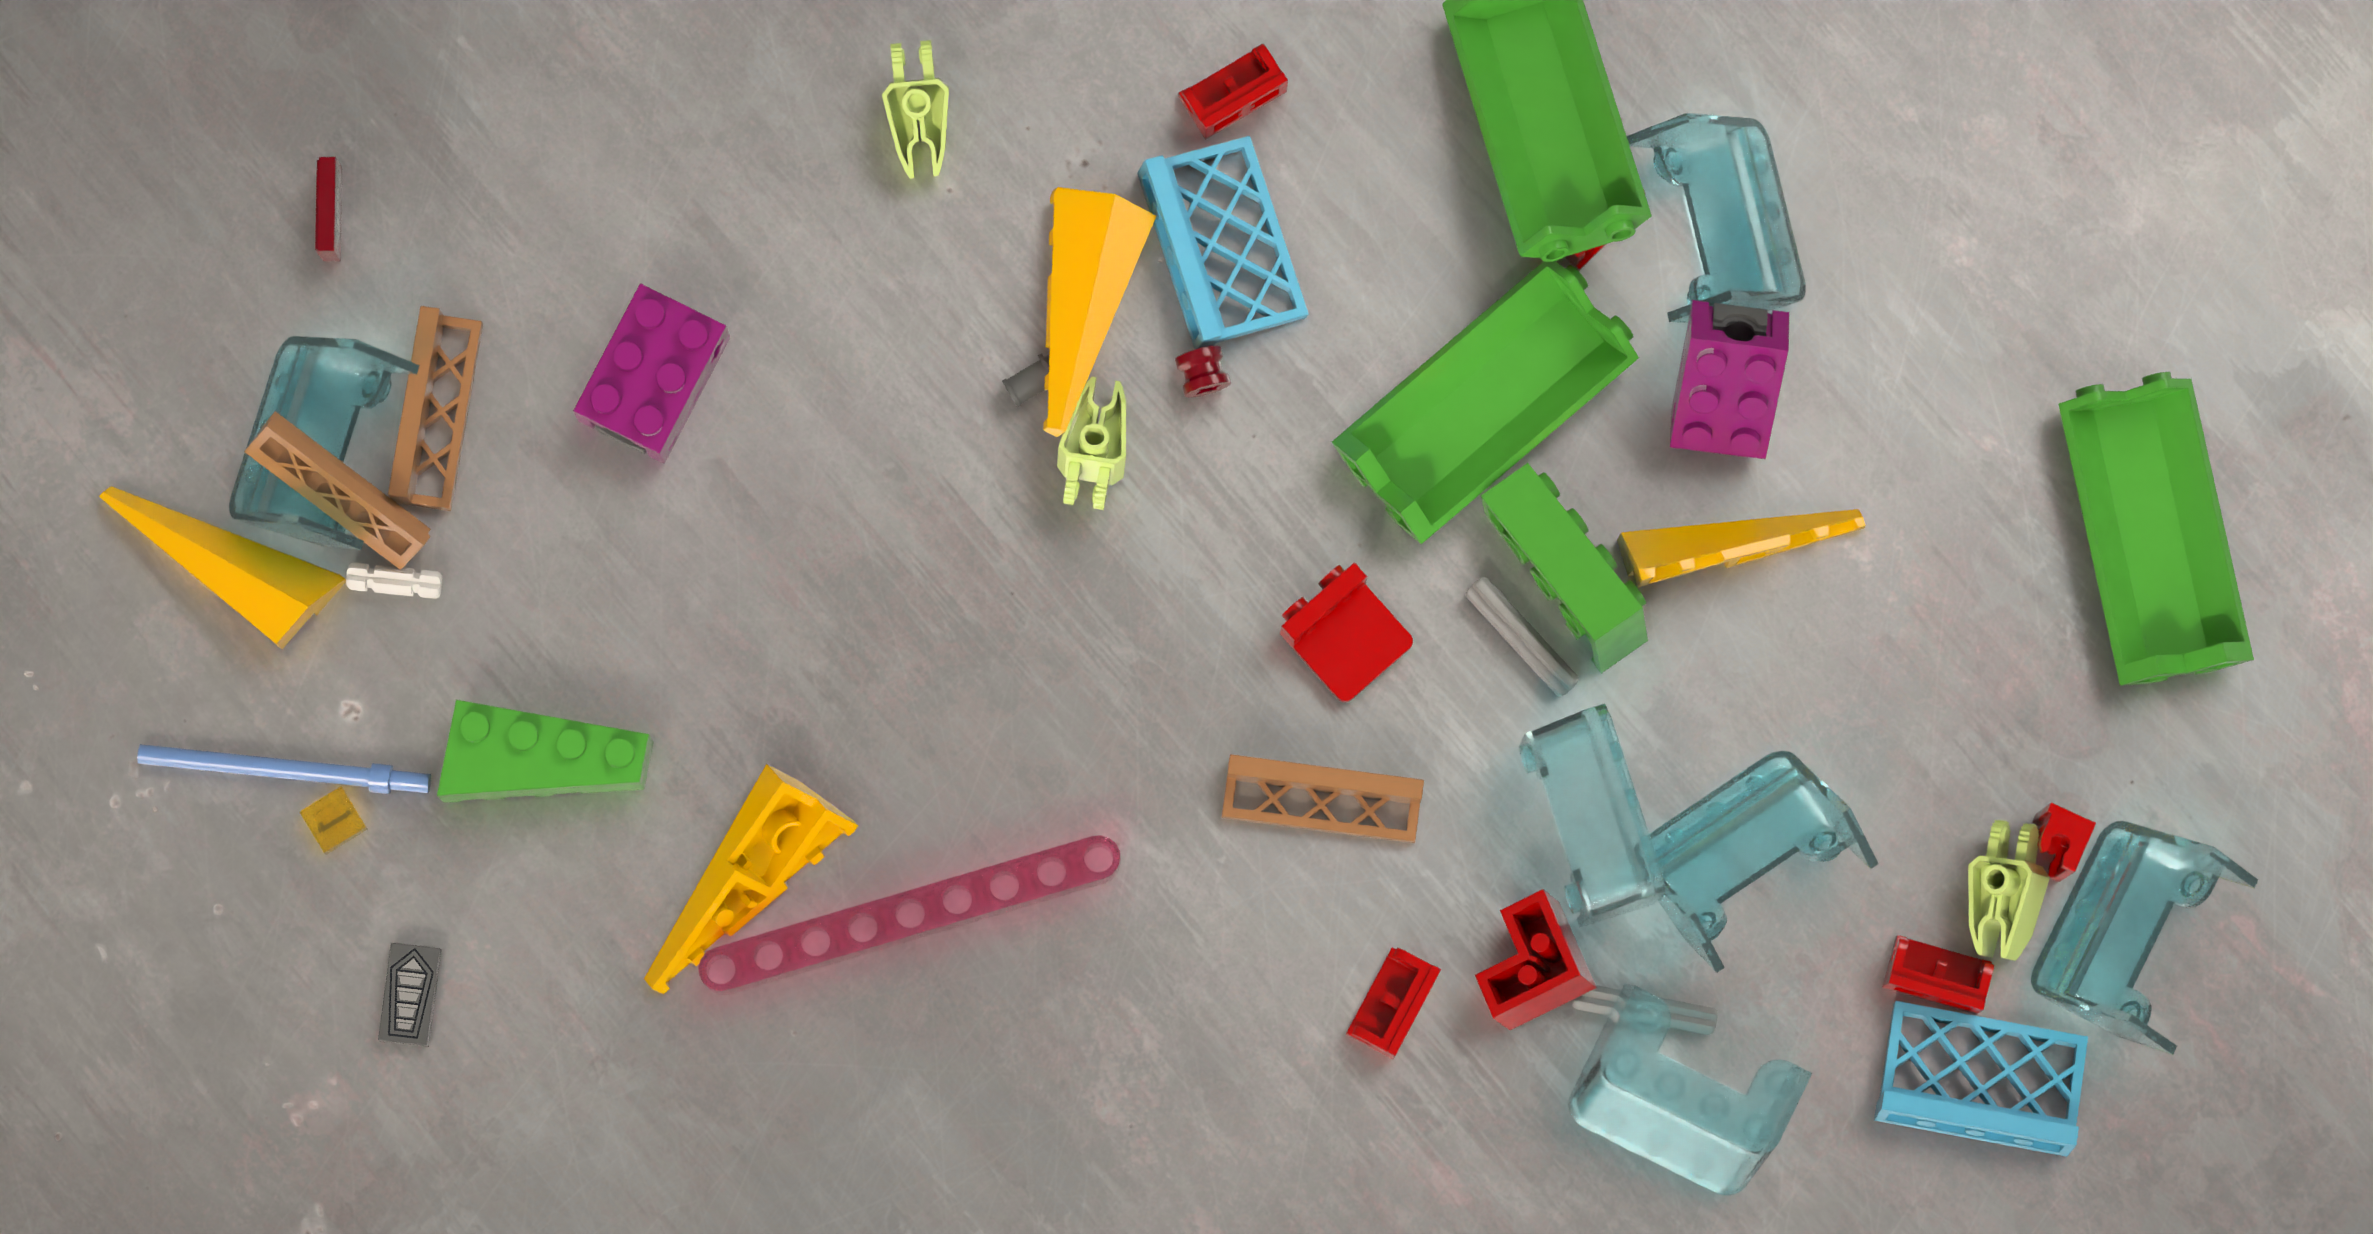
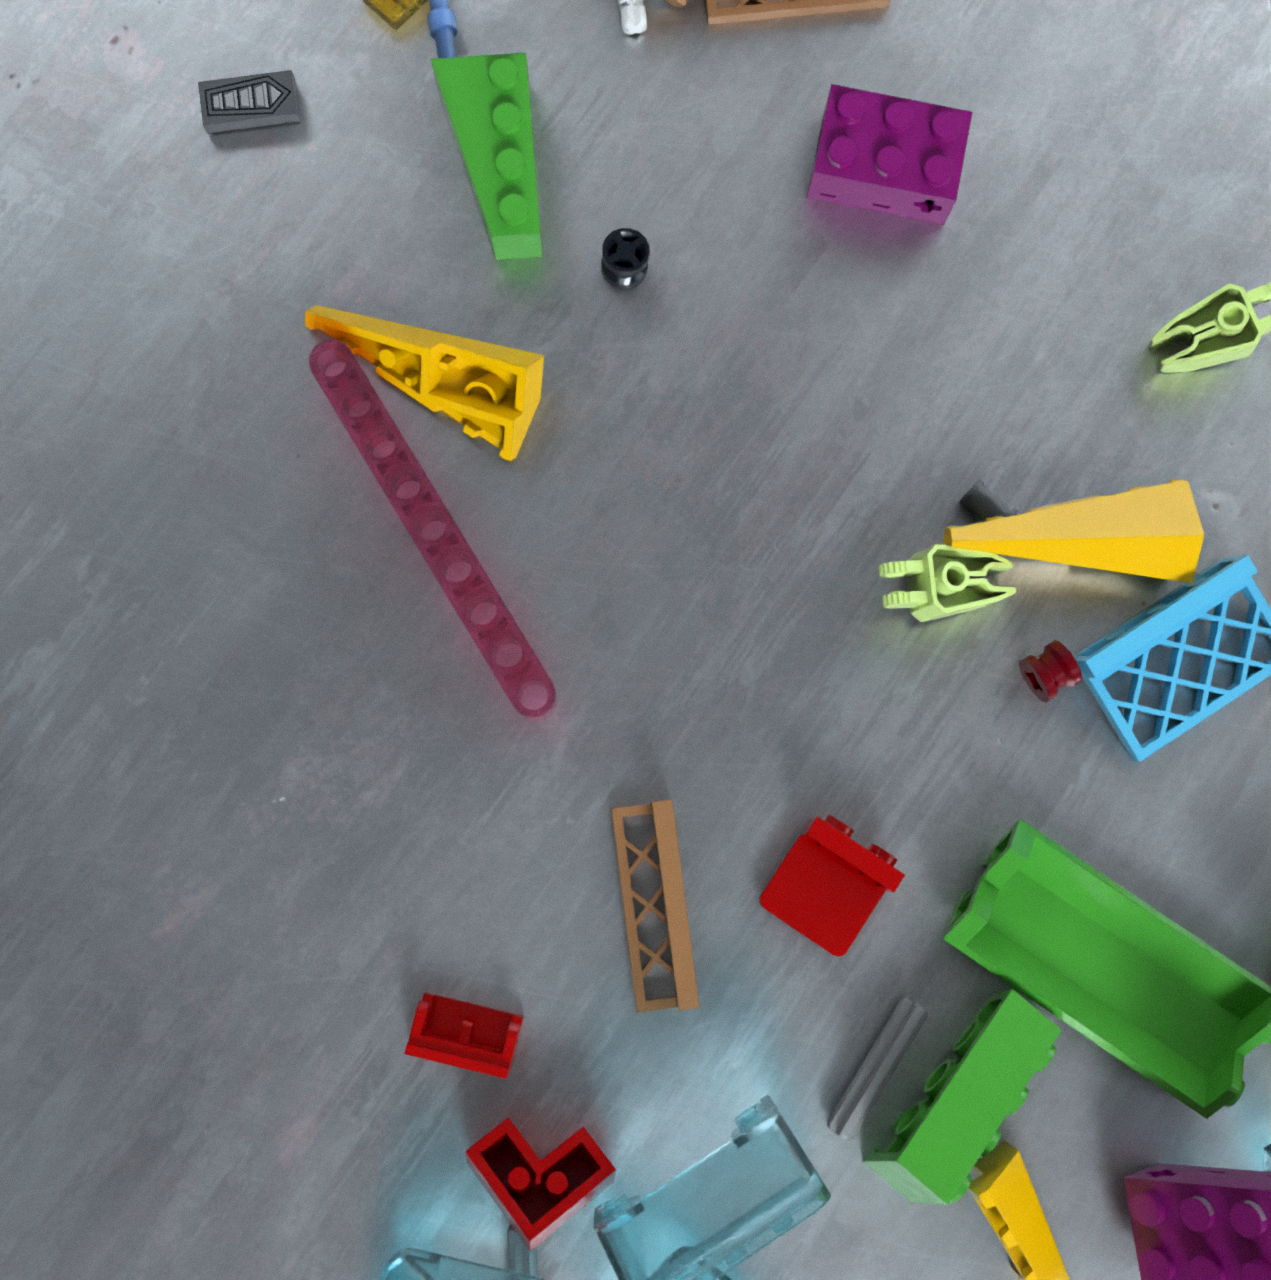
camera: 75 degrees right, 0 degrees up
none -> black wheel [601,228,650,289]

